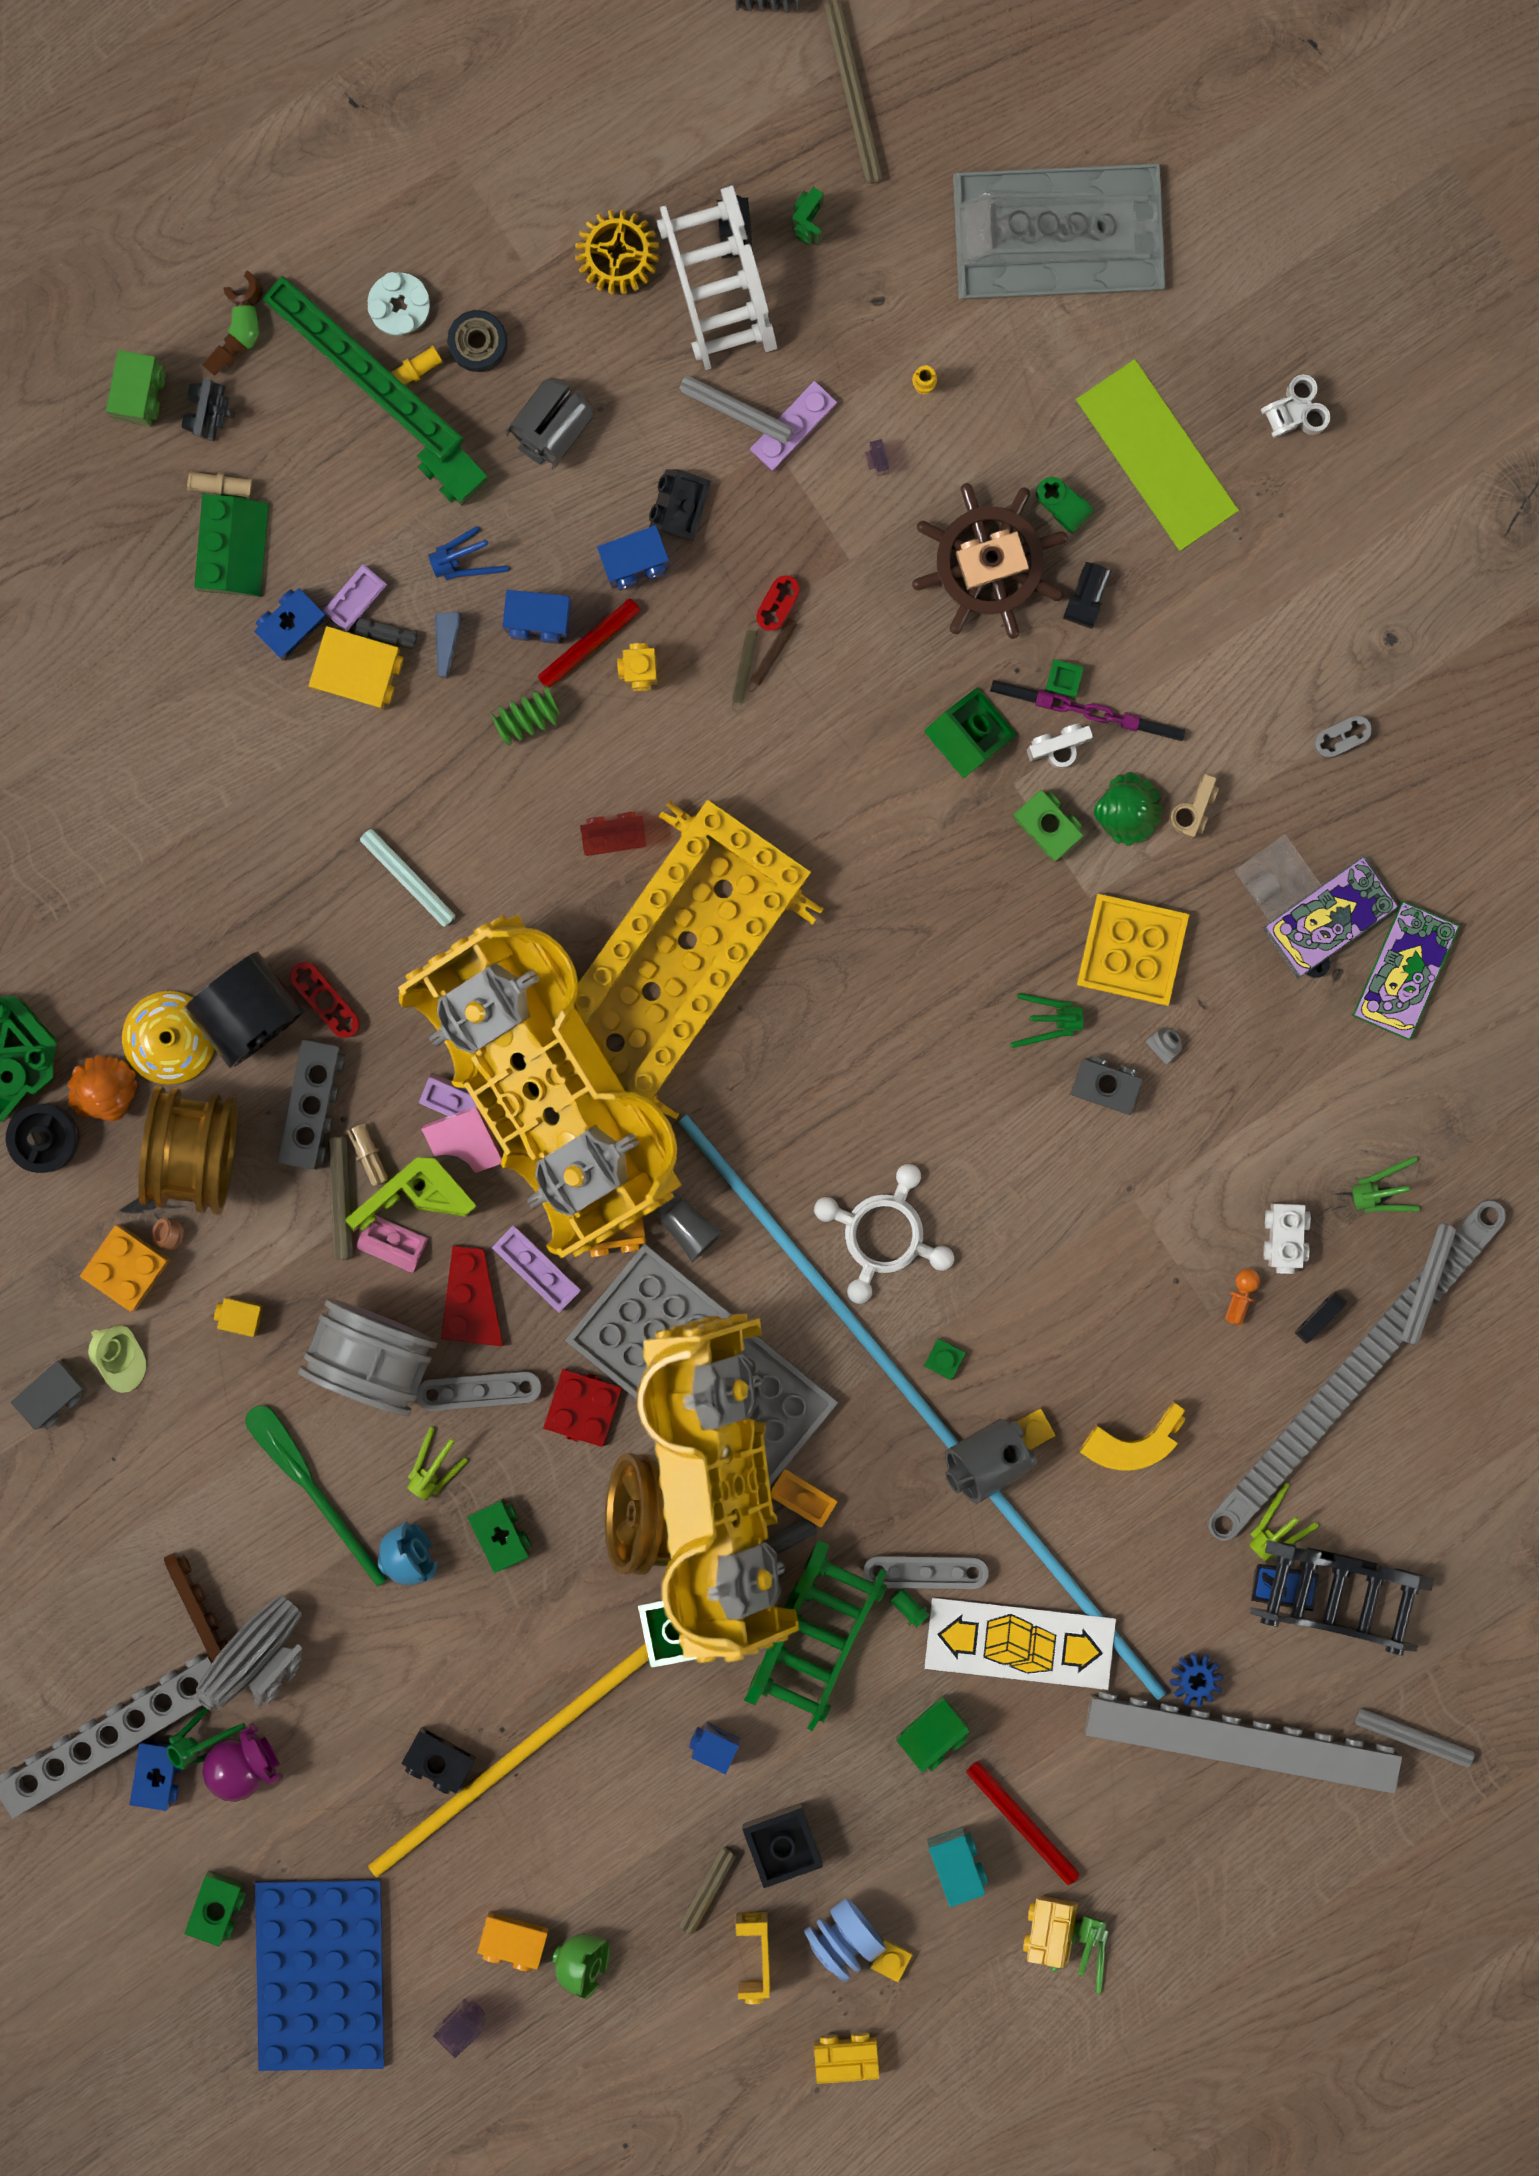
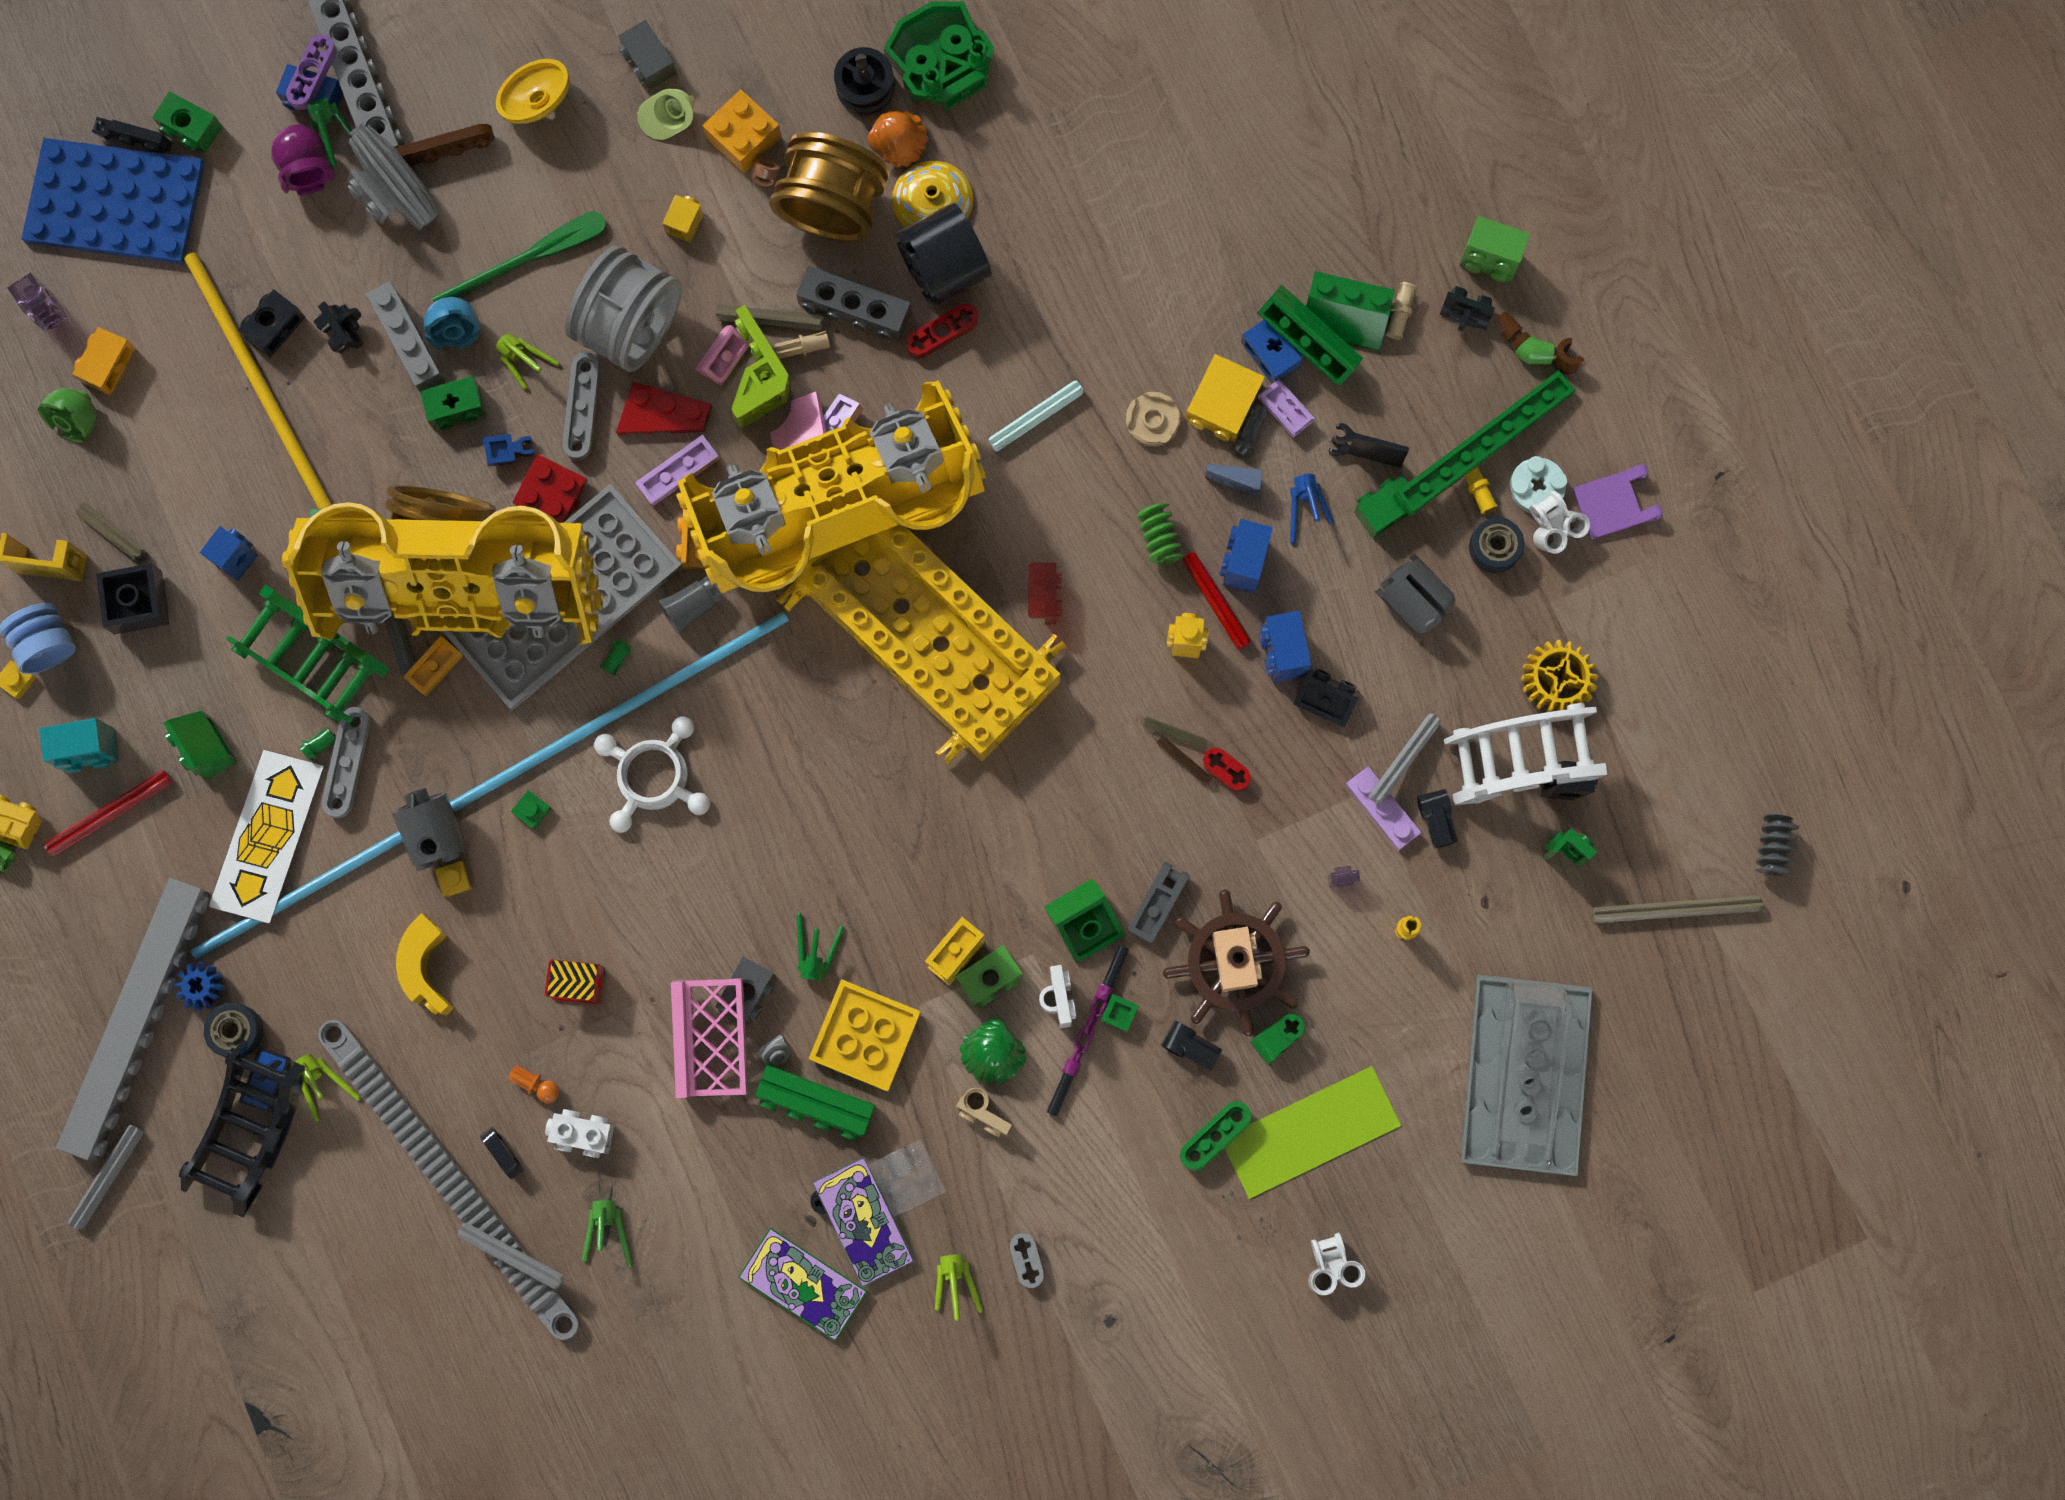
camera: 105 degrees right, 10 degrees down
none -> black hinge [92,117,172,152]
none -> wheel [203,1003,263,1057]
none -> medium lavender beam [286,34,337,110]
none -> black hips [313,301,363,353]
none -> light grey brick [366,281,446,392]
none -> blue plate [483,434,534,467]
none -> yellow dish [496,59,570,124]
none -> piece [545,959,605,1004]
none -> green pin [600,639,632,676]
none -> bright pink fence [671,978,748,1098]
none -> green brick [755,1065,876,1141]
none -> yellow panel [925,917,986,986]
none -> lime plant [935,1254,983,1321]
none -> tan tile [1126,392,1180,447]
none -> dark grey plate [1127,862,1190,944]
none -> green plate [1180,1101,1252,1172]
none -> green brick [1257,284,1363,387]
none -> black flag [1328,423,1409,468]
none -> black piece [1417,789,1458,849]
none -> white piece [1530,491,1590,554]
none -> medium lavender flag [1573,464,1663,540]

